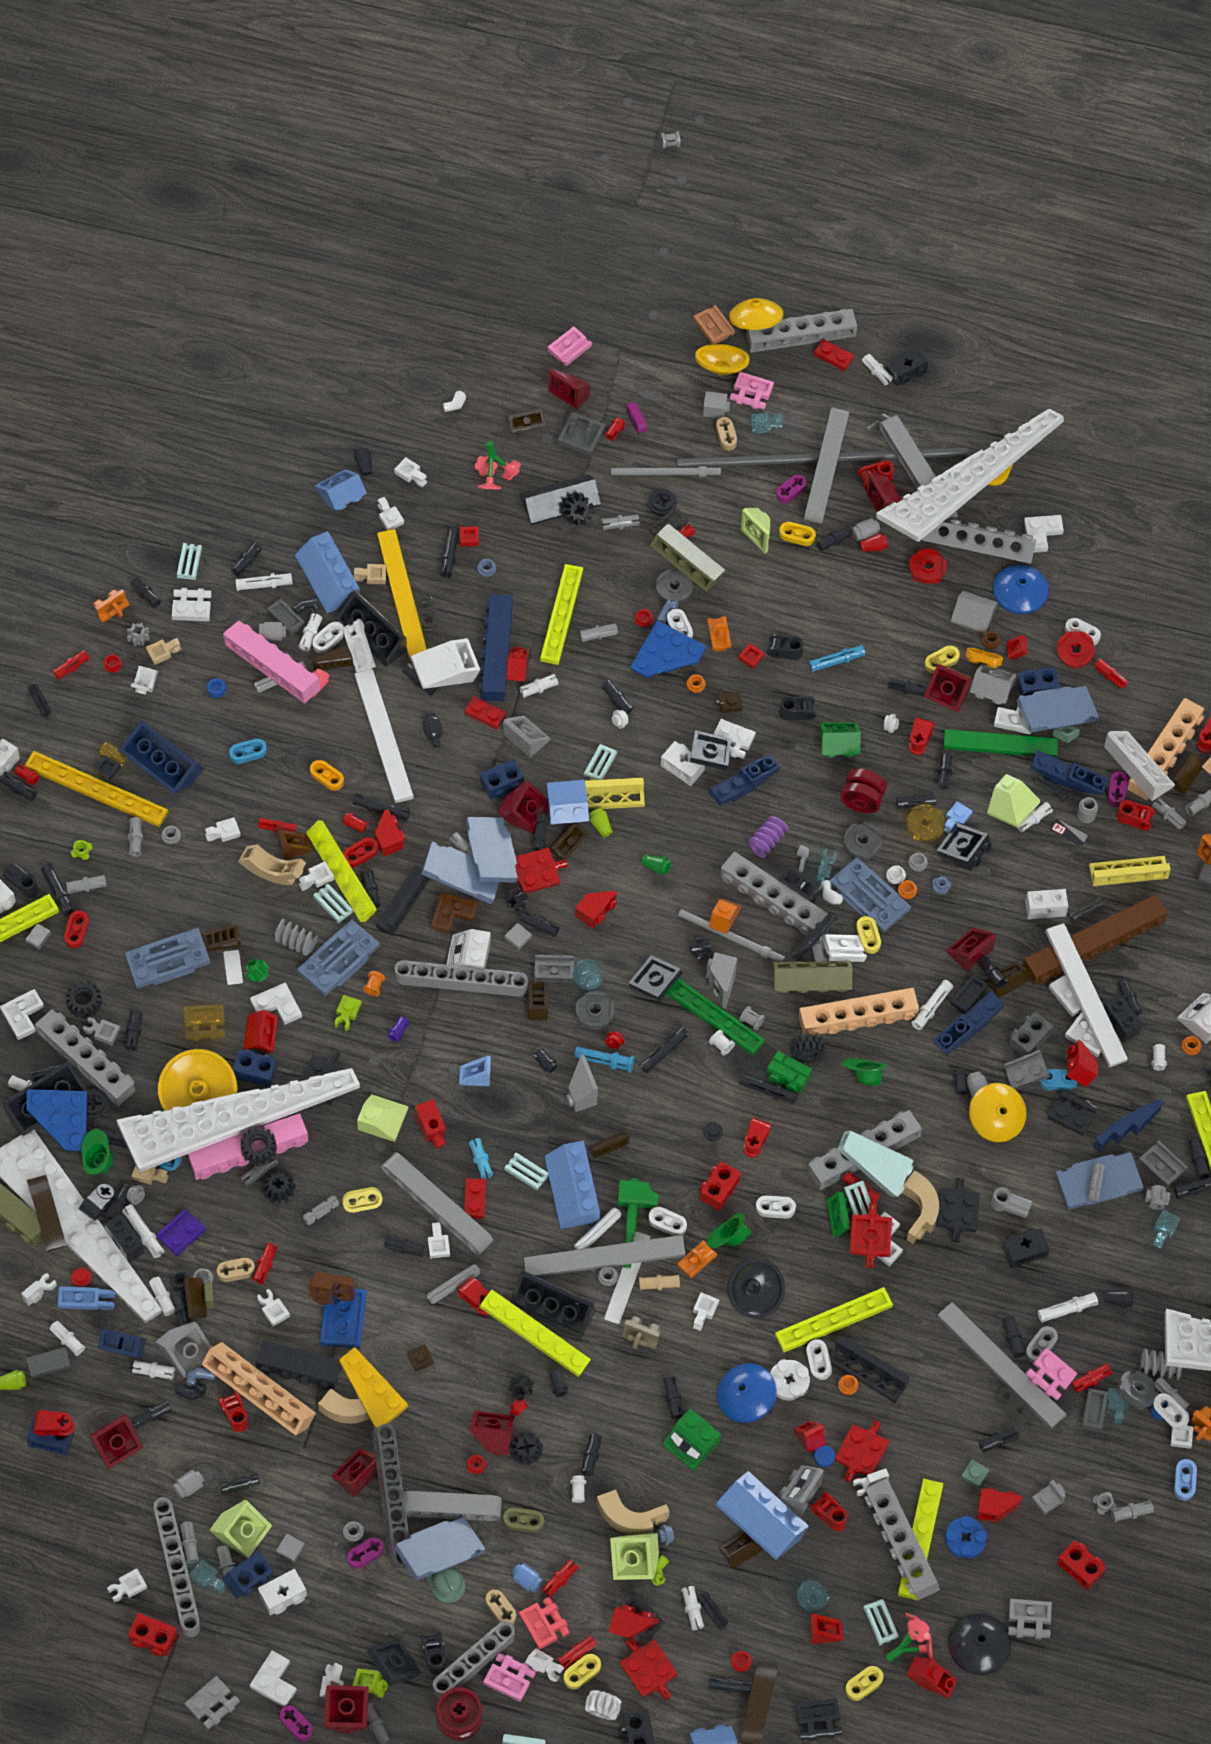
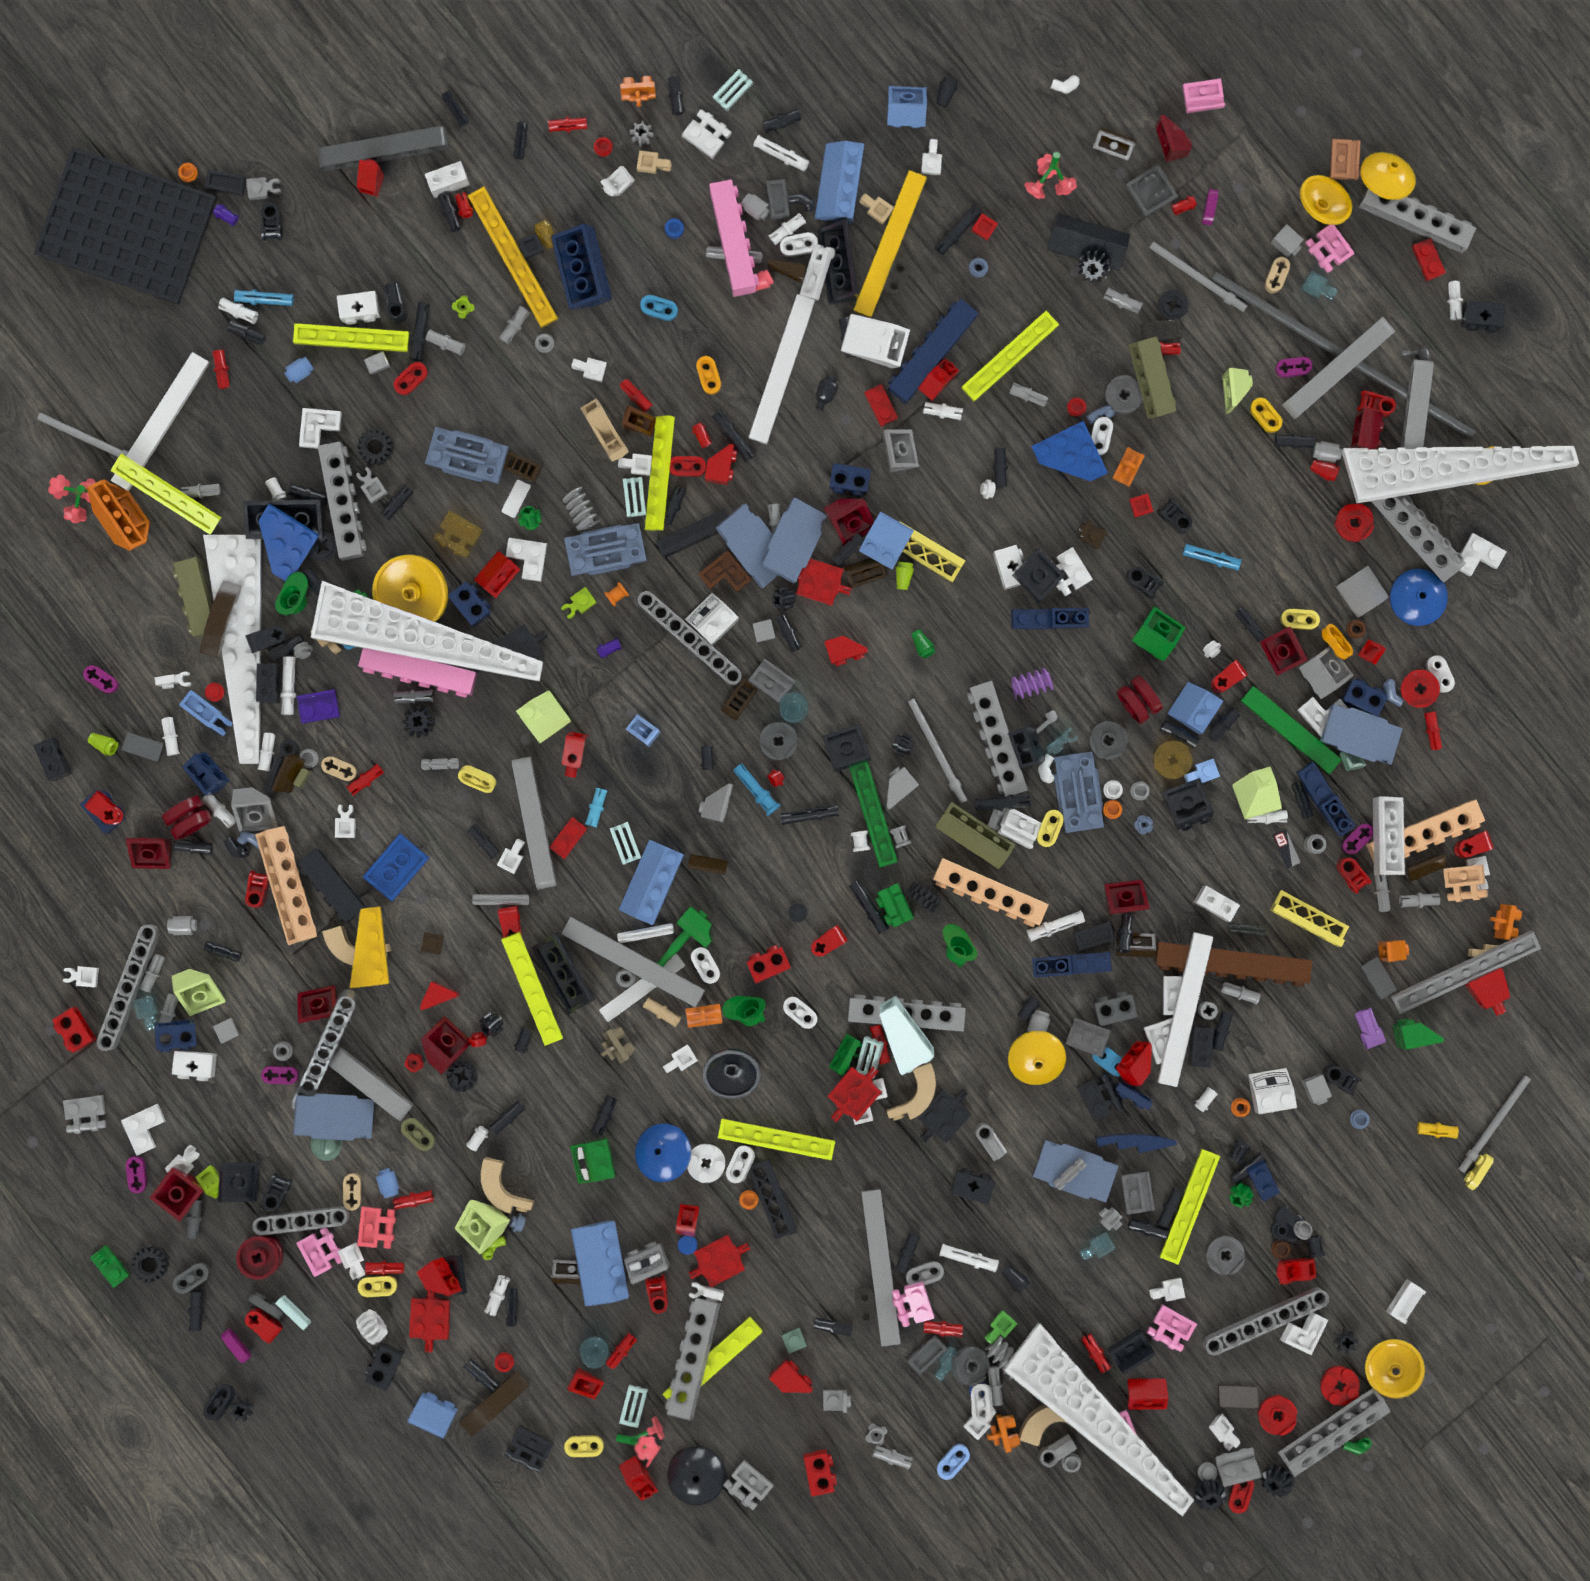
camera: 35 degrees right, 25 degrees up
black tyre [240,1126,277,1166] -> none
reddish brown plate [308,1271,356,1305] -> none
white plate [394,457,427,487] -> none
light aqua tile [584,744,617,780] -> none
orange plate [687,675,705,693] -> none
orange slope [709,899,742,934] -> none
blue plate [945,1516,987,1559] -> none
none -> dark red wheel [161,796,213,840]
none -> red slope [420,981,460,1010]
none -> red axle [606,1332,638,1369]
none -> bright green plate [985,1310,1017,1345]
none -> dark blue plate [1115,1079,1153,1110]
none -> medium blue slope [1167,682,1223,735]
none -> light grey bush [1197,1002,1218,1020]
none -> light grey axle [1221,982,1261,1005]
none -> sand blue arm [1383,679,1404,707]

